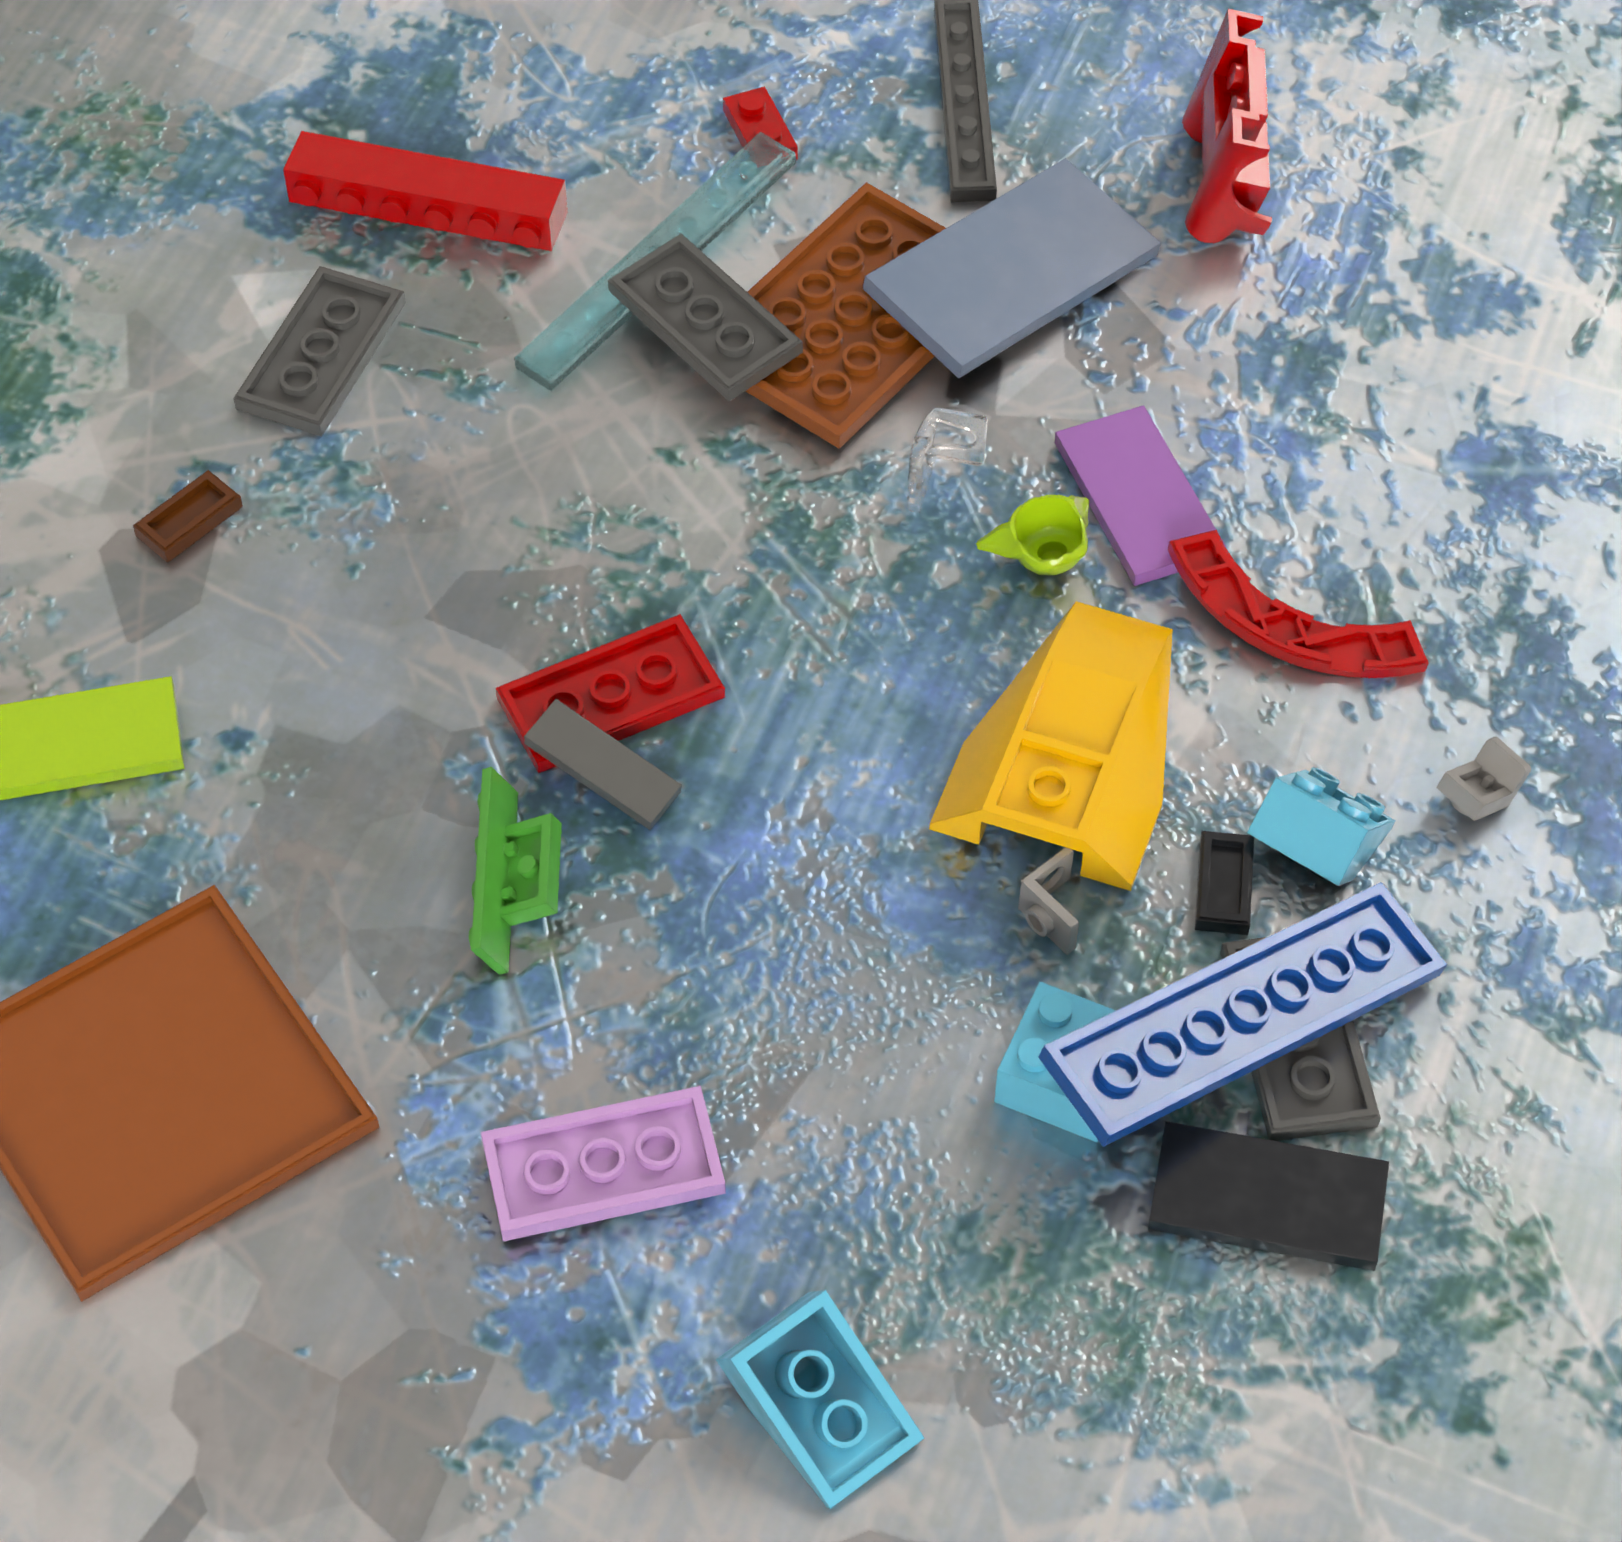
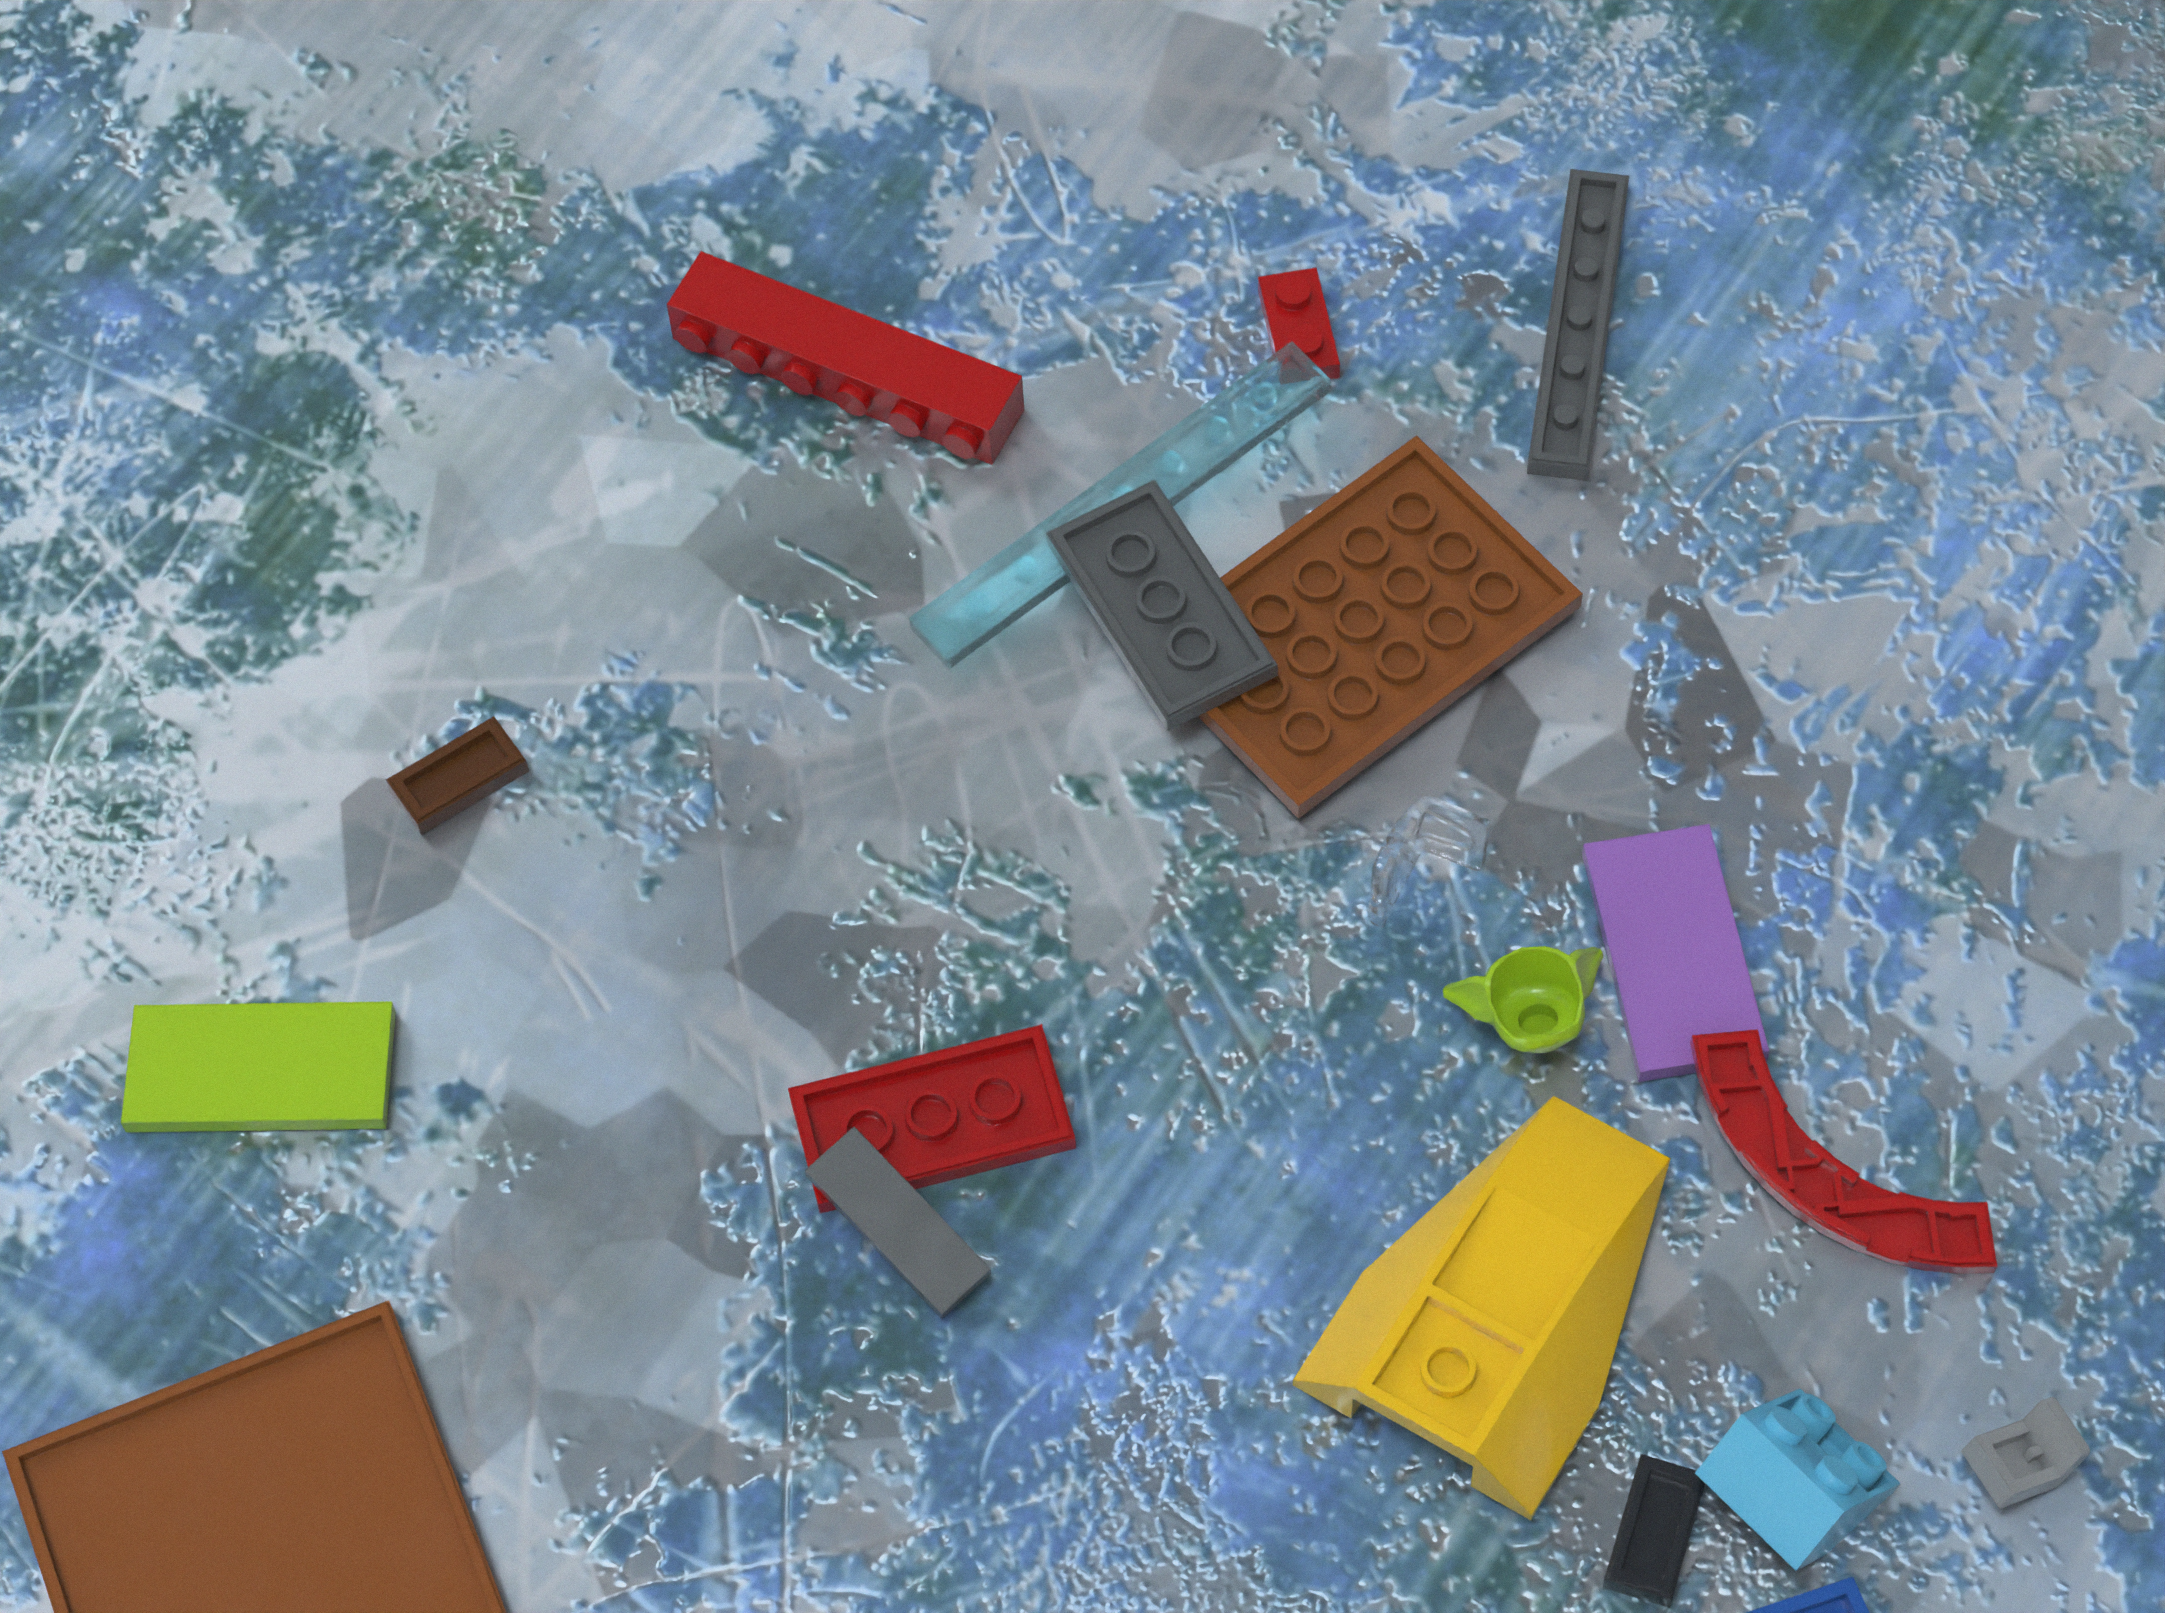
camera: 15 degrees right, 5 degrees up
dark grey tile [233,266,406,436] -> none
bright green bracket [469,767,562,975] -> none
sand blue tile [862,158,1161,378] -> none
light grey bracket [1018,847,1079,955] -> none
red piece [1182,8,1272,243] -> none

